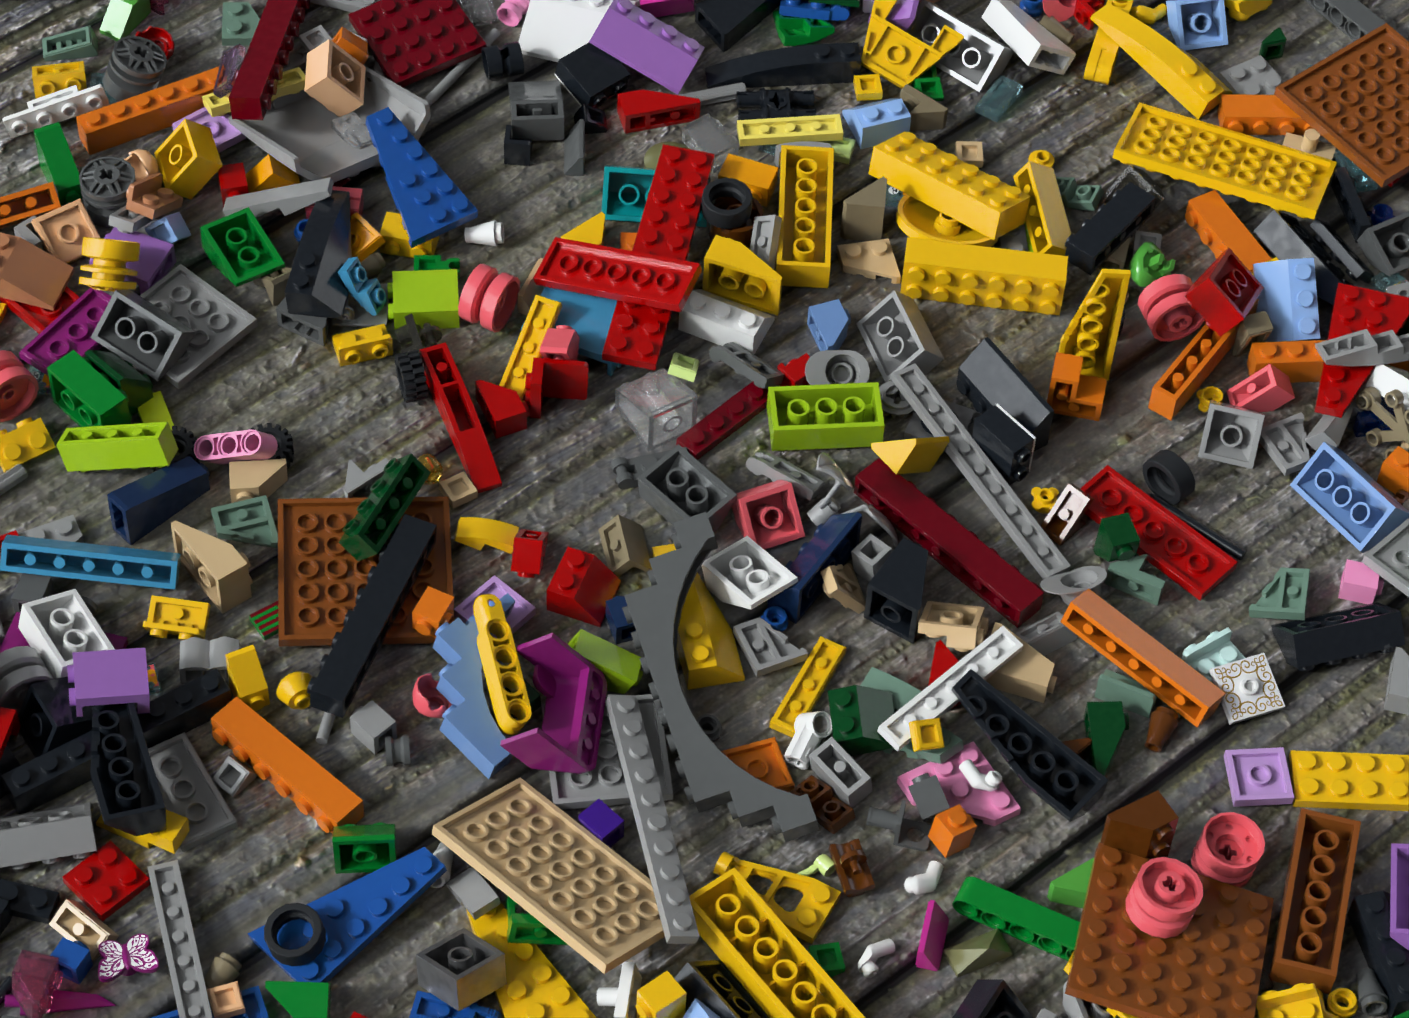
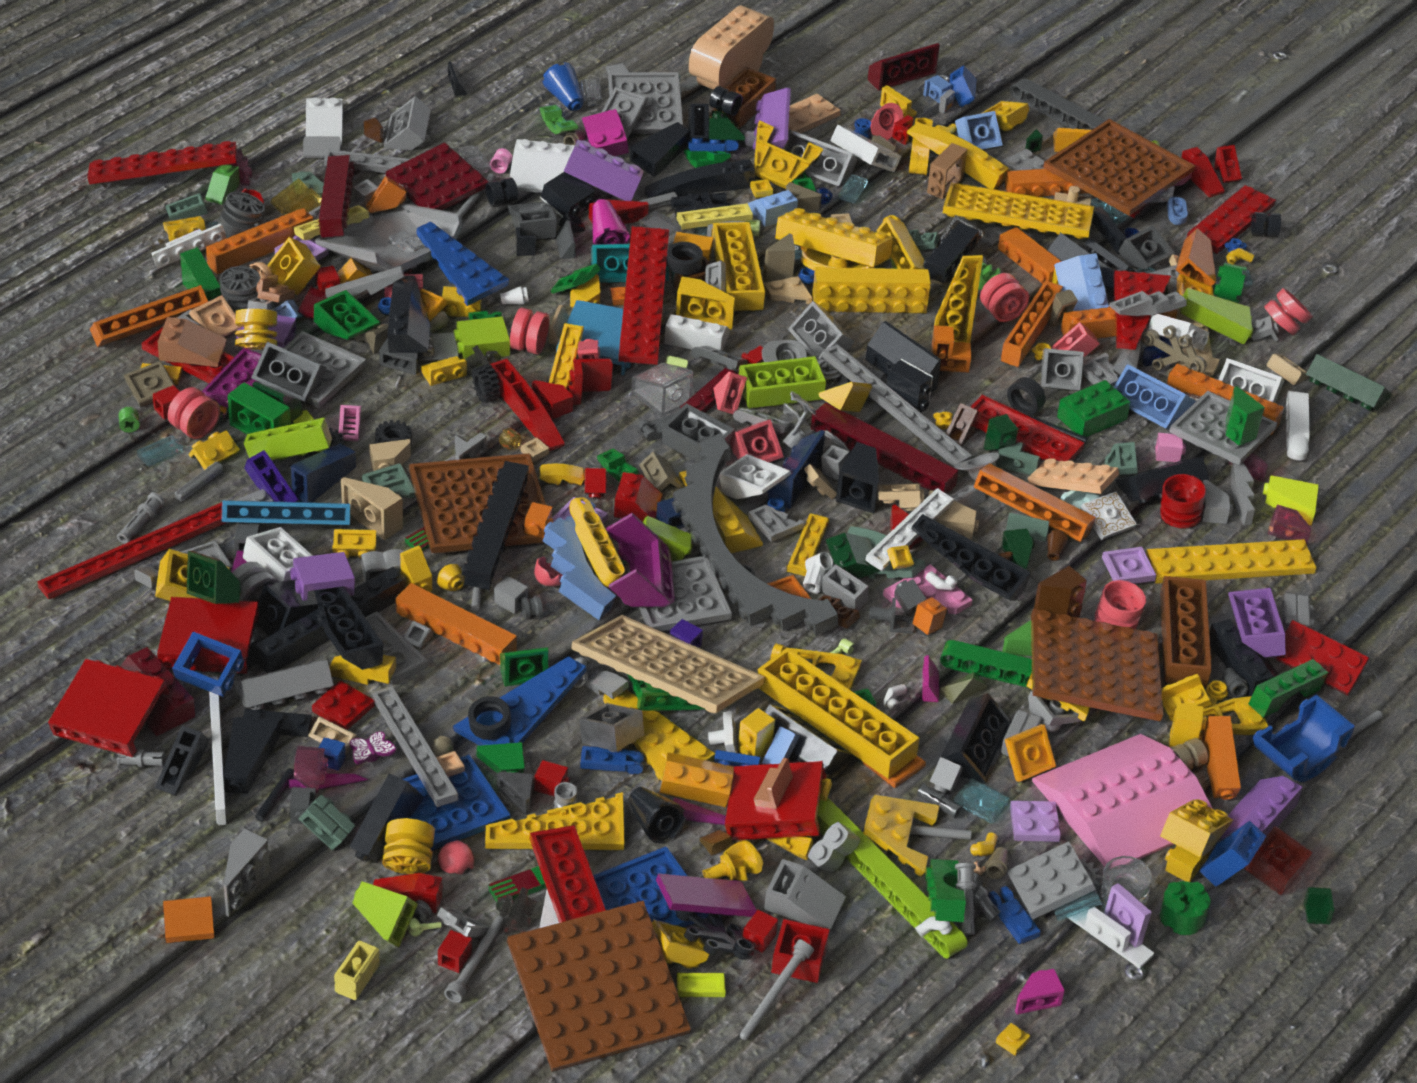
camera: 10 degrees left, 10 degrees down
bright pink beam [194,430,278,465] -> none
tile [213,44,246,98] -> none
light nougat brick [304,39,366,118] -> none
dark azure slope [338,256,388,316] -> none
dark green brick [338,453,431,561] -> none
red plate [533,237,702,312] -> none
light grey plate [605,694,700,944] -> none
medium blue slope [807,299,851,351] -> none
reddish brown hips [829,838,875,898] -> none
white arm [904,861,944,895] -> none
coral wheel [1126,857,1203,938] -> none
red slope [1185,248,1264,337] -> none
none -> dark purple slope [244,450,298,502]
none -> clear yellow slope [270,178,322,215]
none -> dark red slope [298,287,327,319]
none -> bright pink slope [339,405,361,442]
none -> green slope [550,264,601,294]
none -> dark pink cone [593,199,630,245]
none -> green slope [597,448,639,482]
none -> coral slope [713,372,747,414]
none -> blue plate [798,267,815,284]
none -> clear blue plate [815,188,833,204]
none -> medium nougat window [927,143,967,199]
none -> light nougat plate [1028,459,1119,494]
none -> light orange slope [1053,128,1091,152]
none -> green brick [1057,380,1130,437]
none -> red wheel [1160,474,1206,528]

